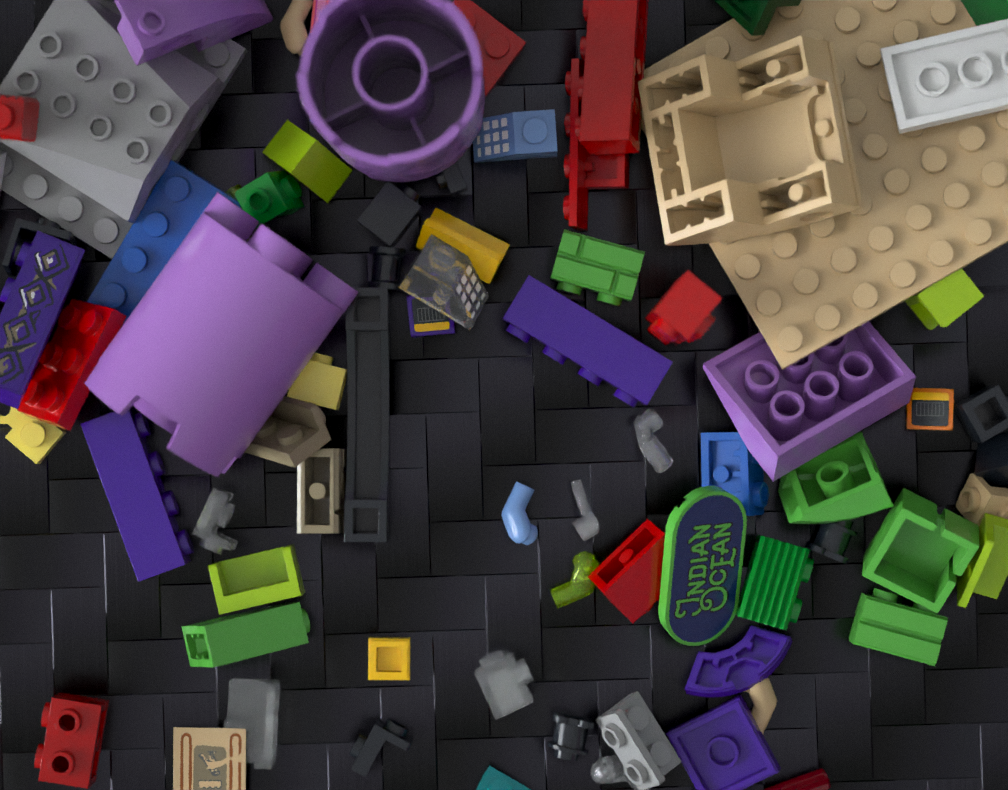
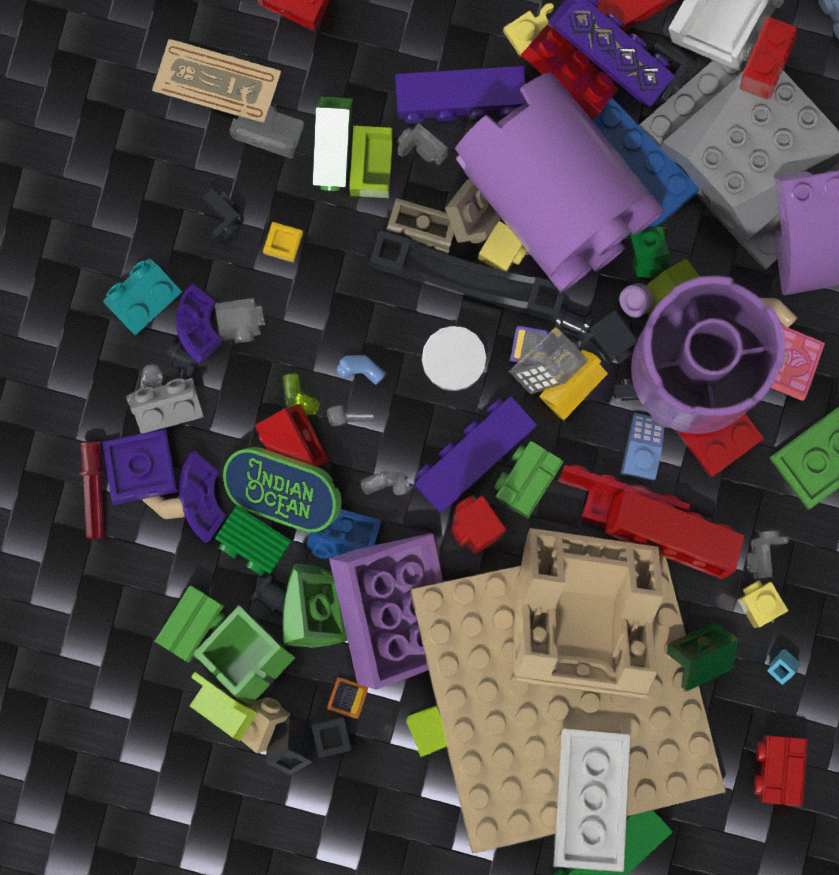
camera: 105 degrees right, 5 degrees down
none -> dark purple tile [176,283,222,364]
none -> white tile [422,326,486,391]
none -> lavender tile [619,283,654,317]

